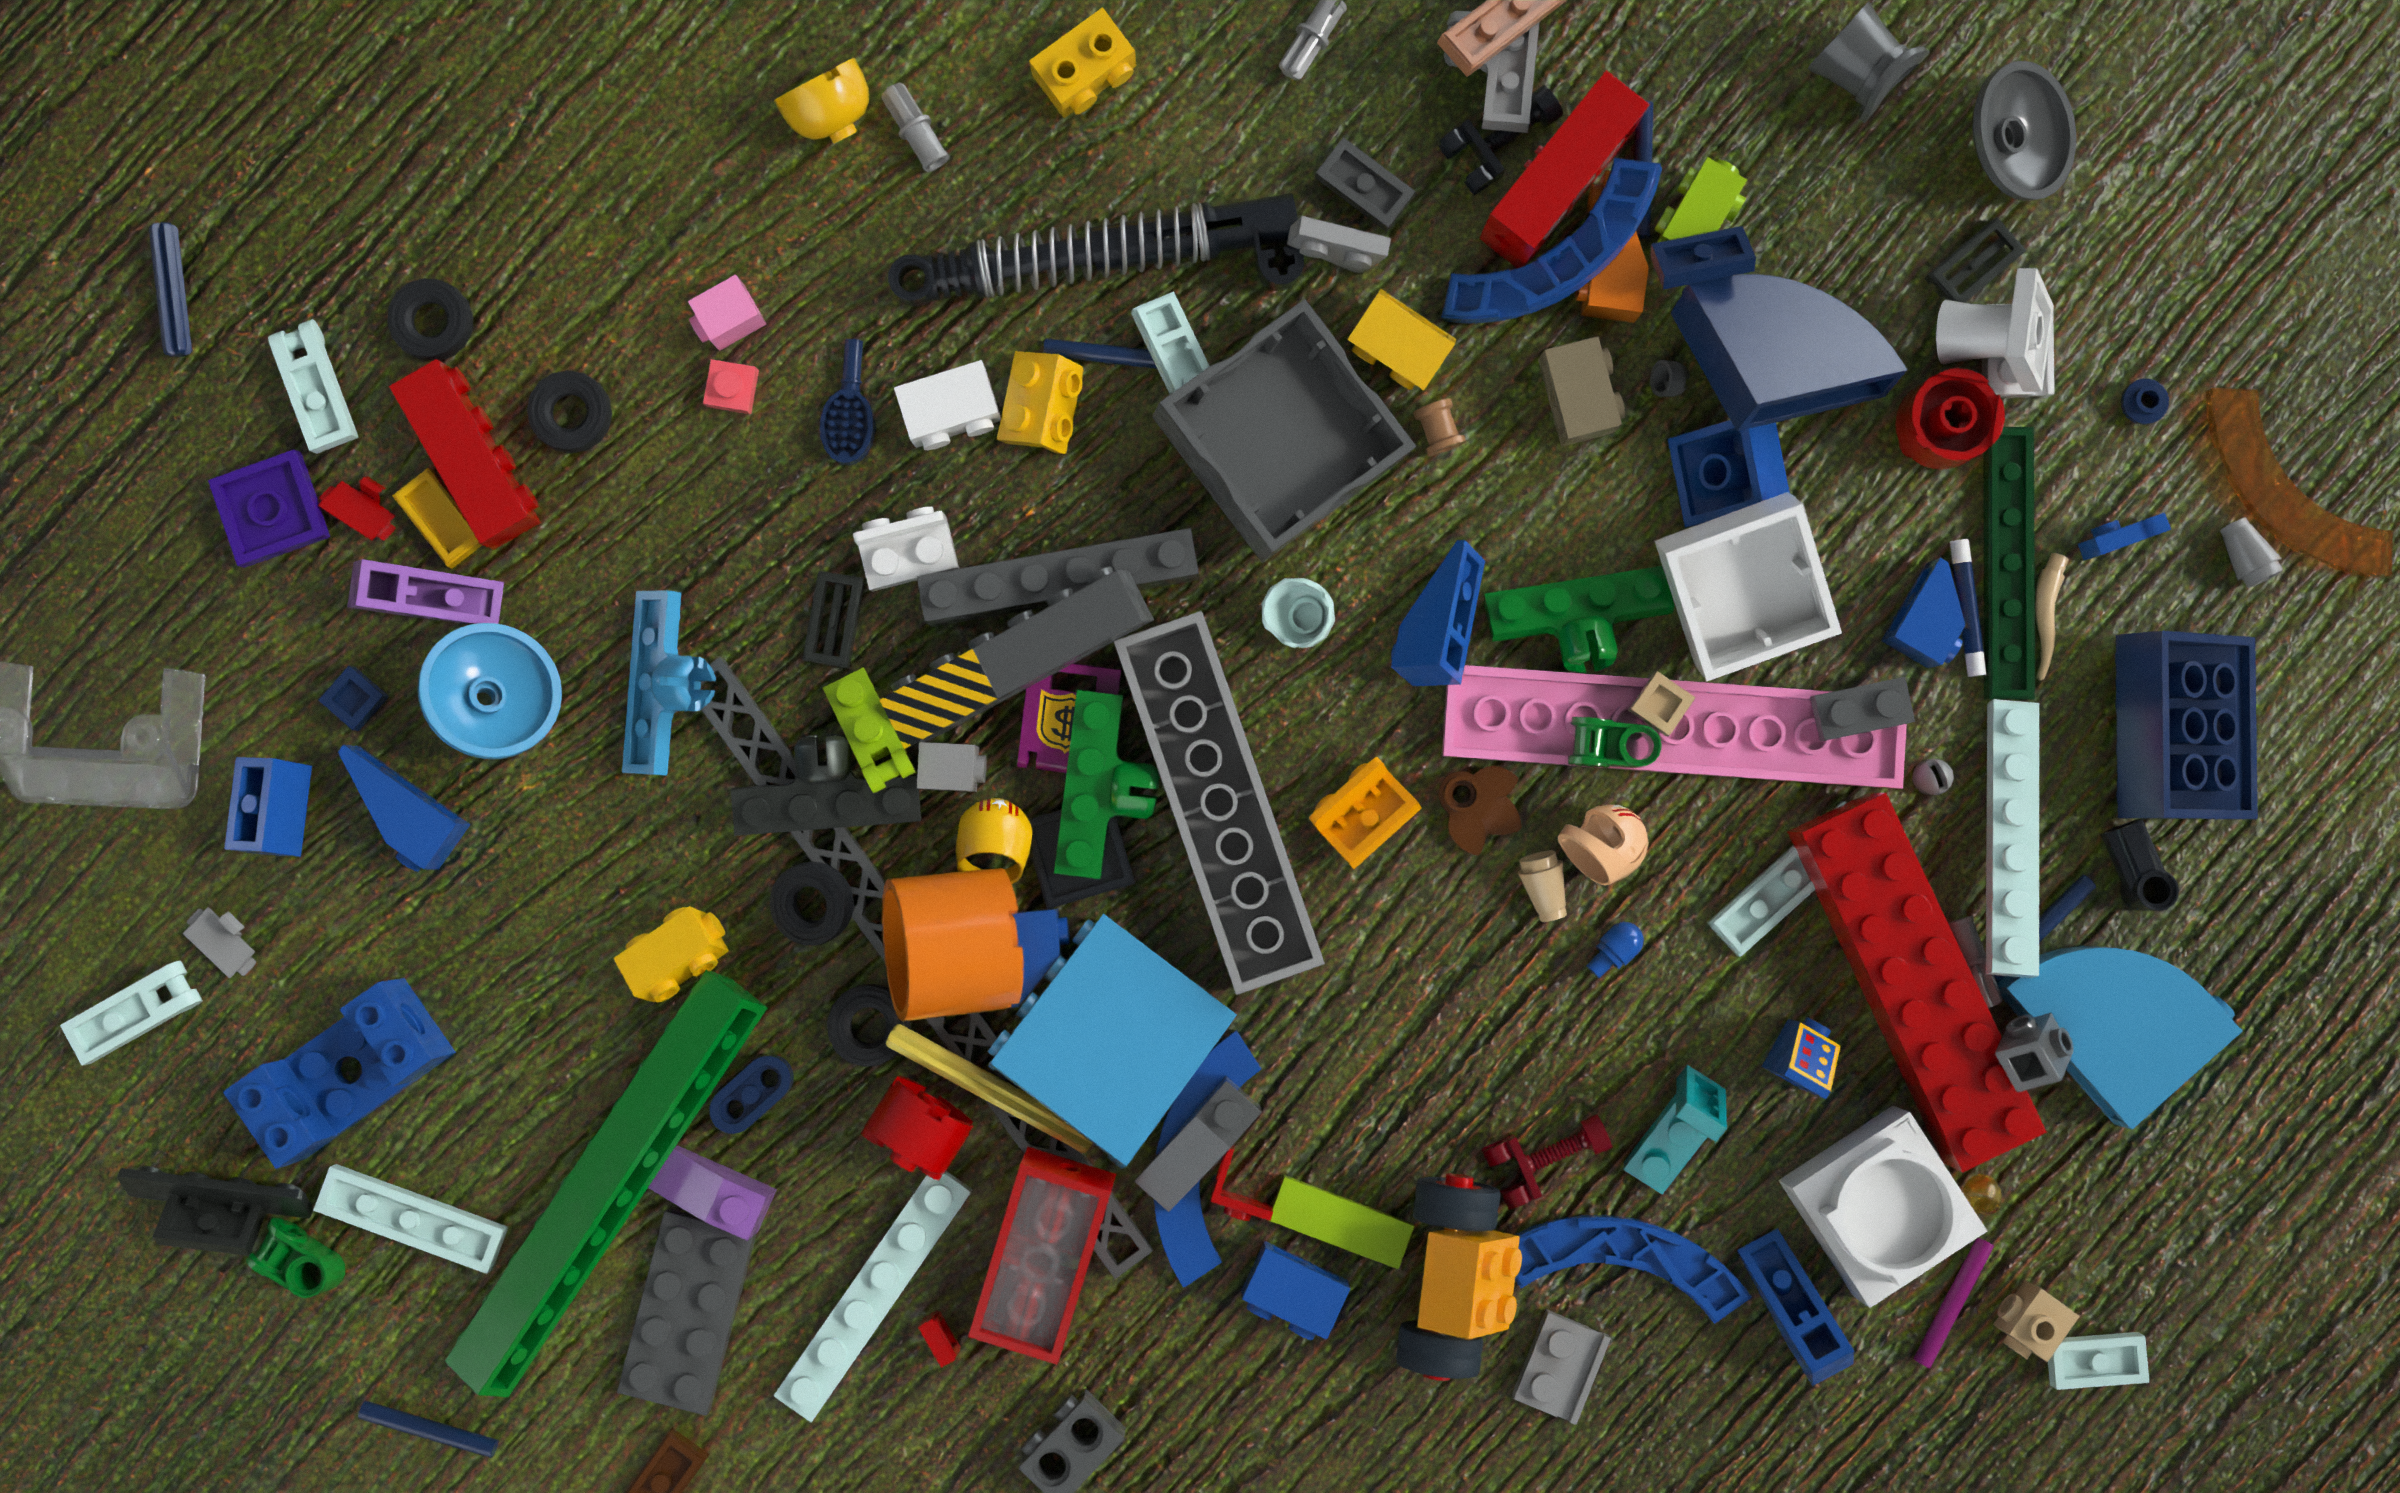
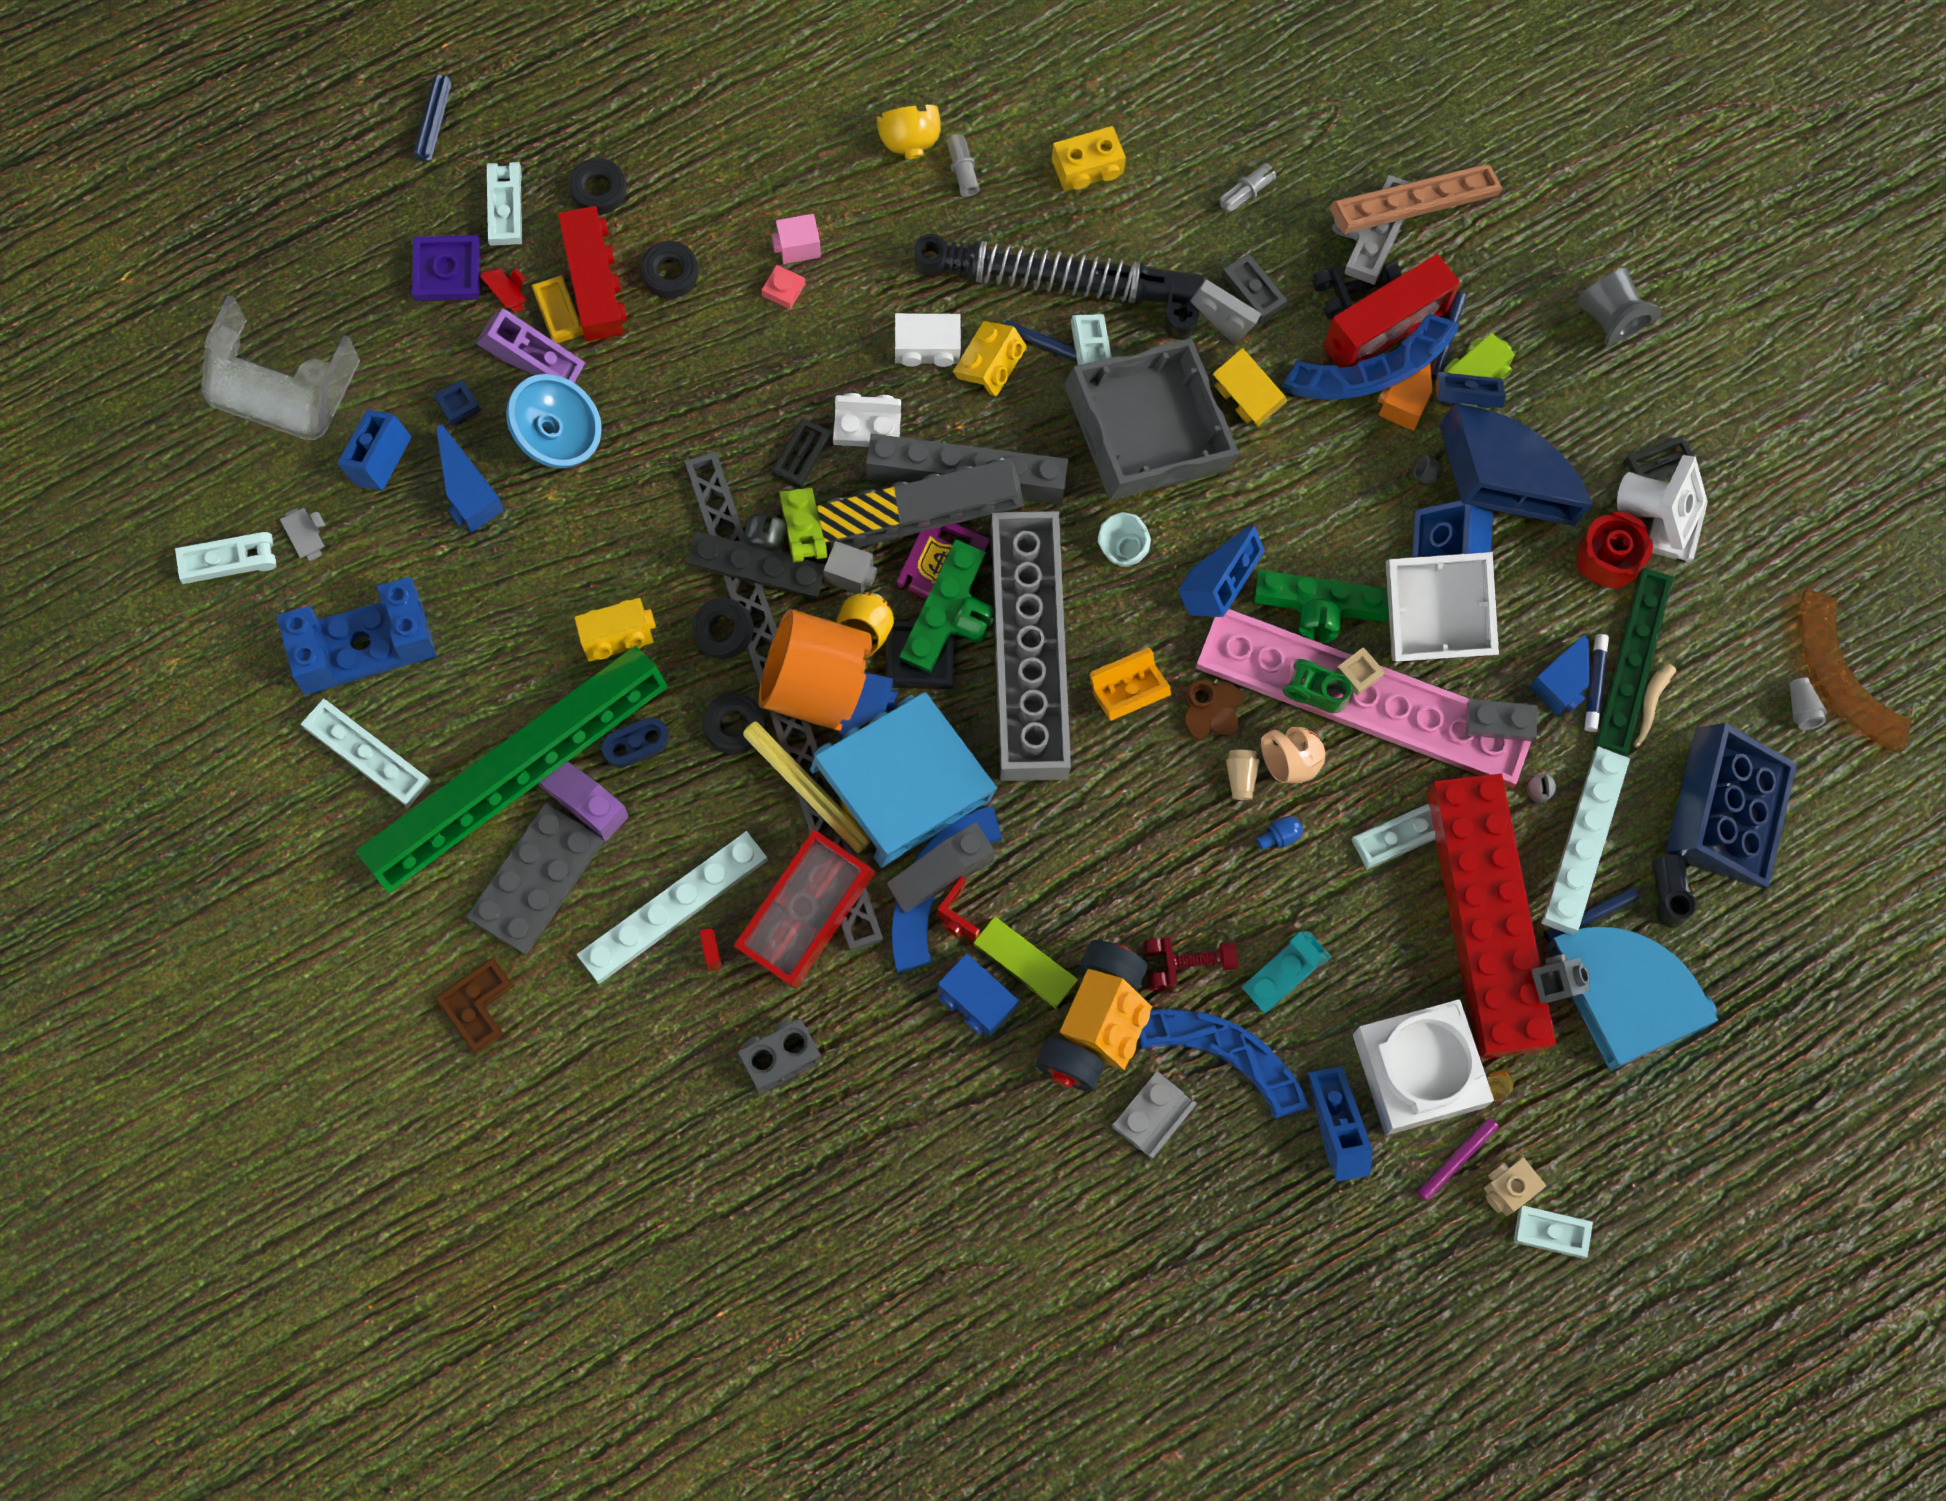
camera: 10 degrees right, 15 degrees down
pearl dark grey bracket [117,1166,313,1256] -> none
green piece [246,1218,345,1298] -> none
dark blue bar [358,1401,499,1458] -> none
dark azure plate [622,590,716,776] -> none
dark blue piece [820,339,876,466] -> none
red brick [861,1075,974,1181] -> none
medium nougat bush [1413,399,1467,457] -> none
dark tan brick [1538,336,1625,447] -> none
blue slope [1761,1017,1841,1099] -> none
light grey axle [1948,915,2002,1008] -> none
dark grey dish [1972,61,2076,201] -> none
blue plate [2078,512,2171,561] -> none
dark blue plate [2121,379,2169,425] -> none

